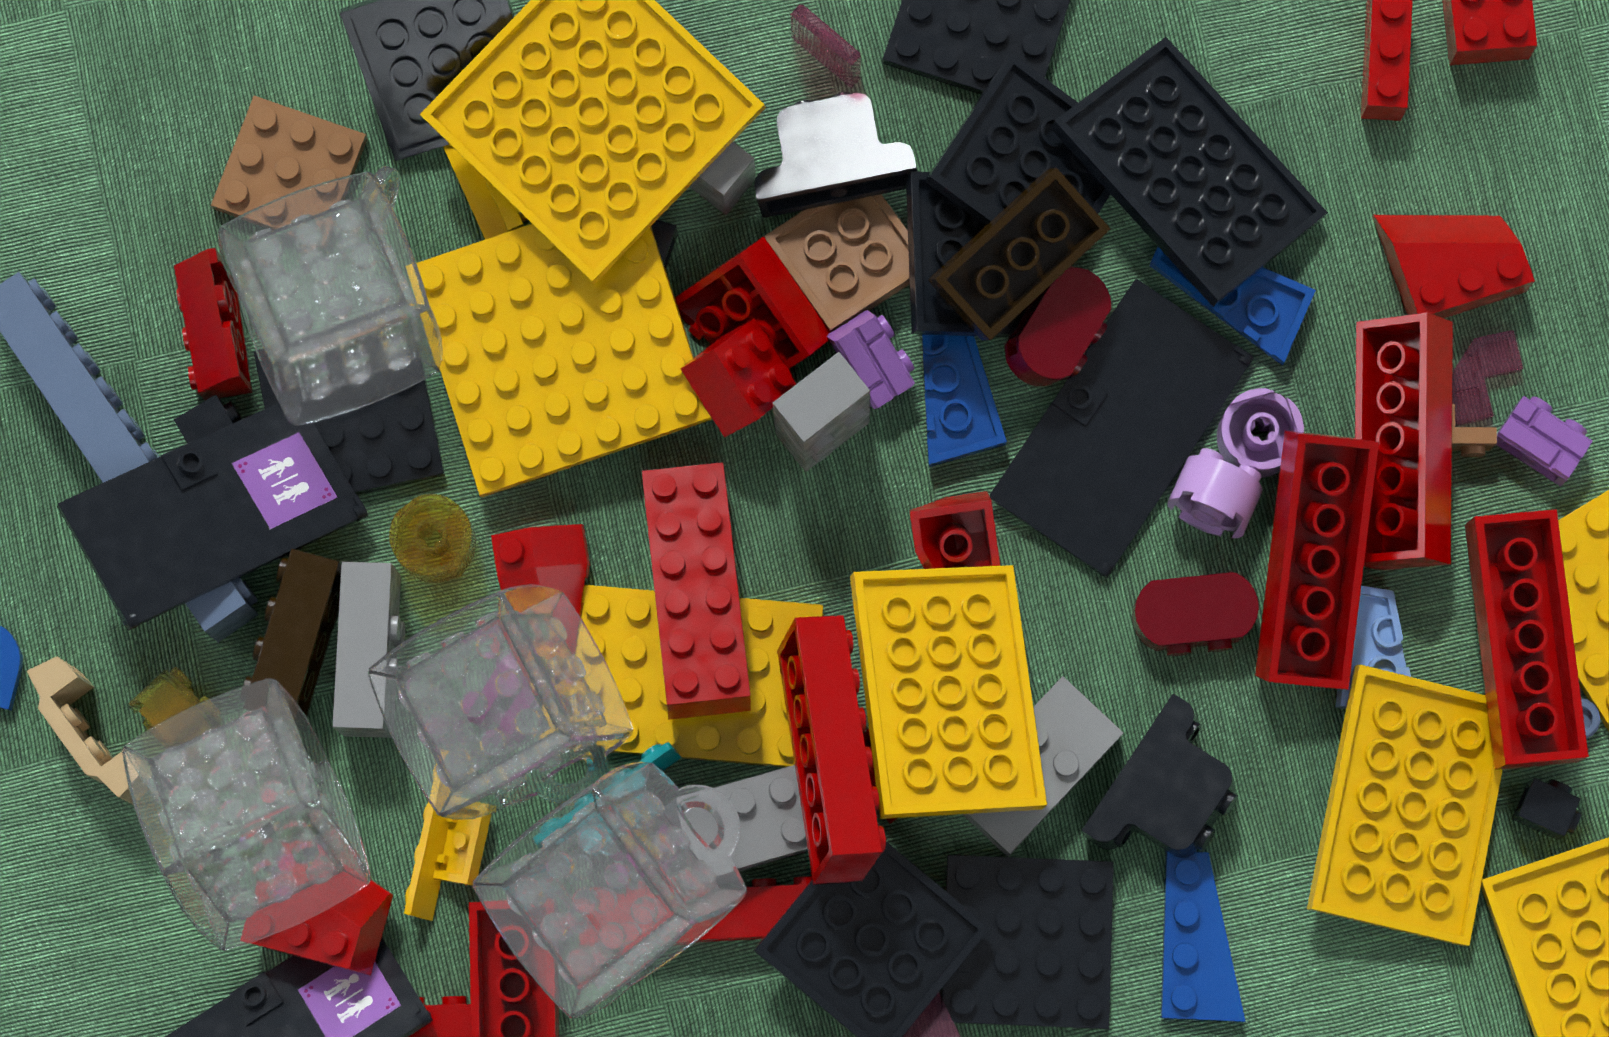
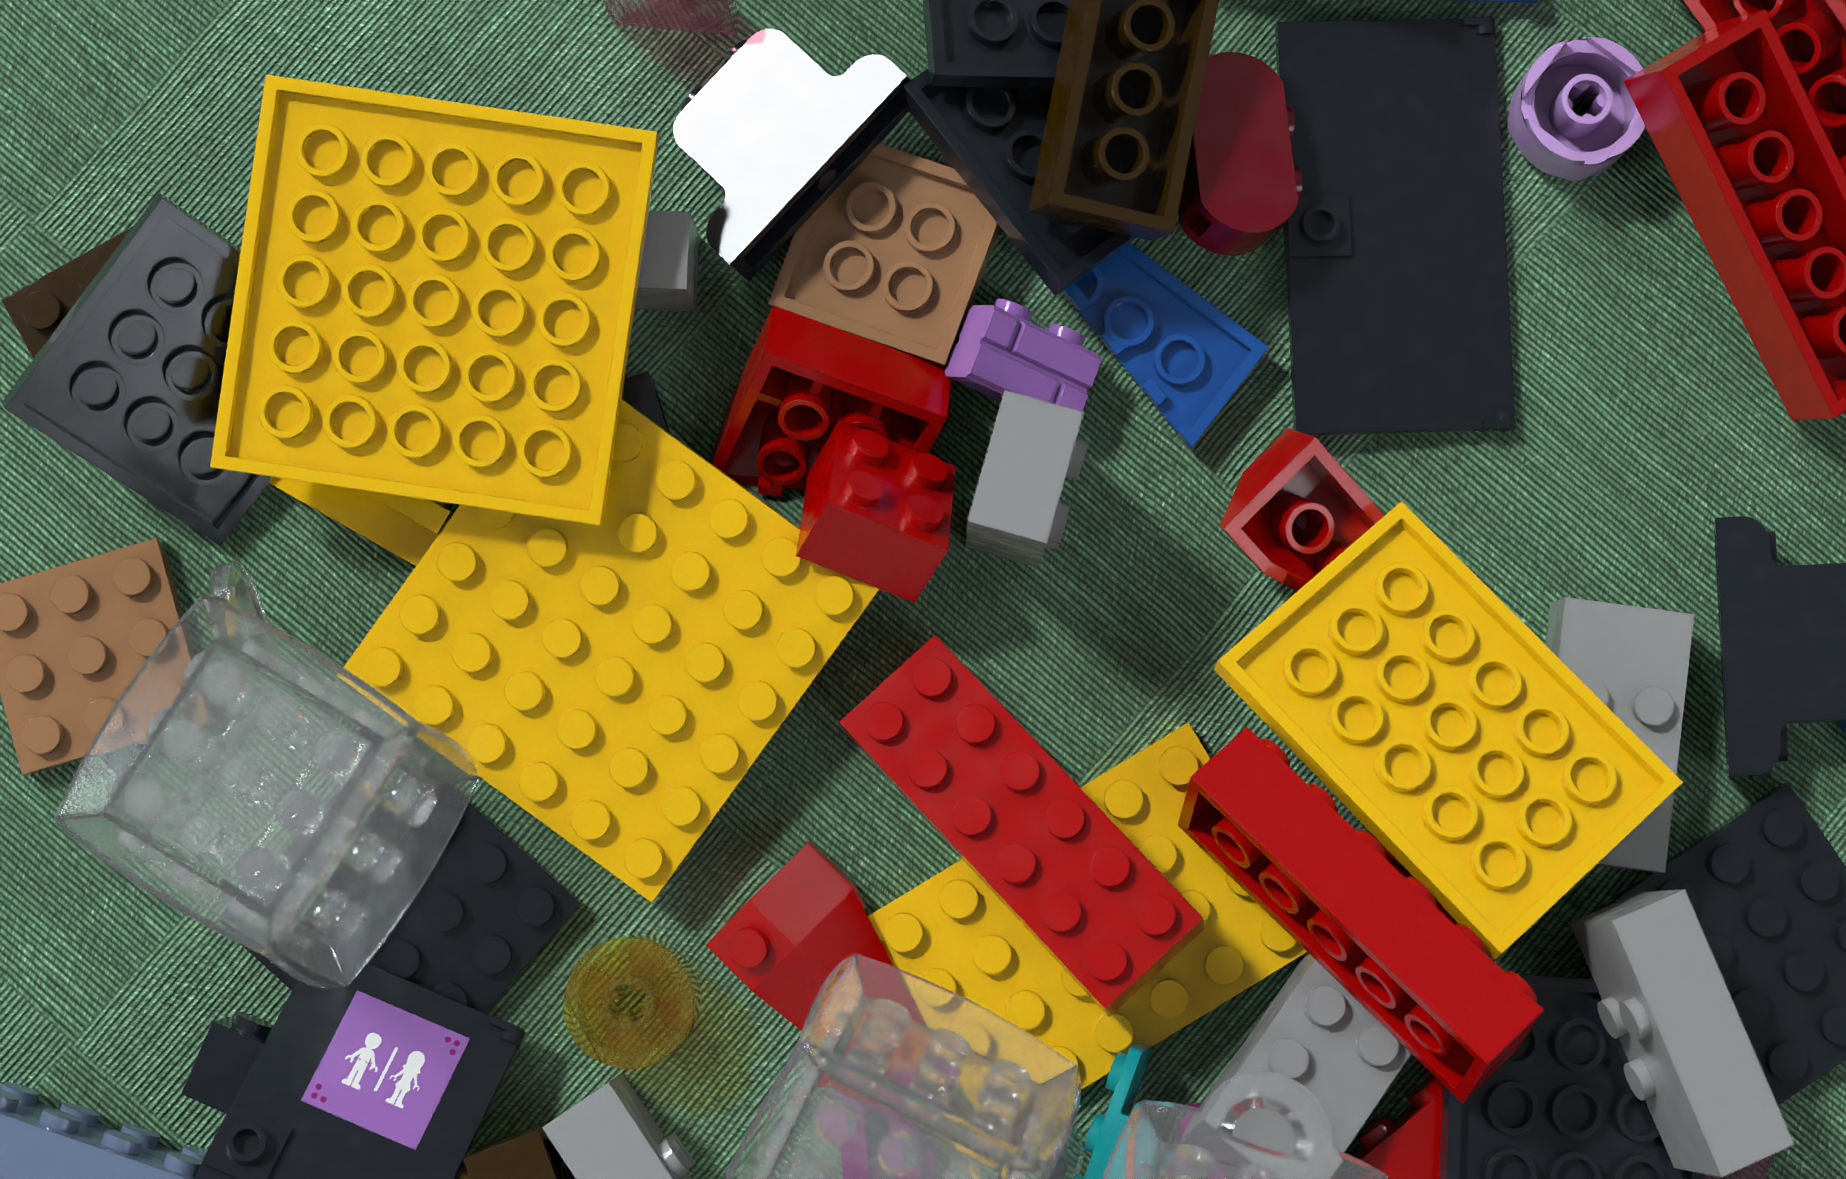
camera: 35 degrees left, 5 degrees up
red wedge [174,248,253,401] -> none
dark red brick [1132,572,1259,656] -> none
lavender brick [1168,448,1263,538] -> none
none -> light grey brick [1569,889,1794,1177]

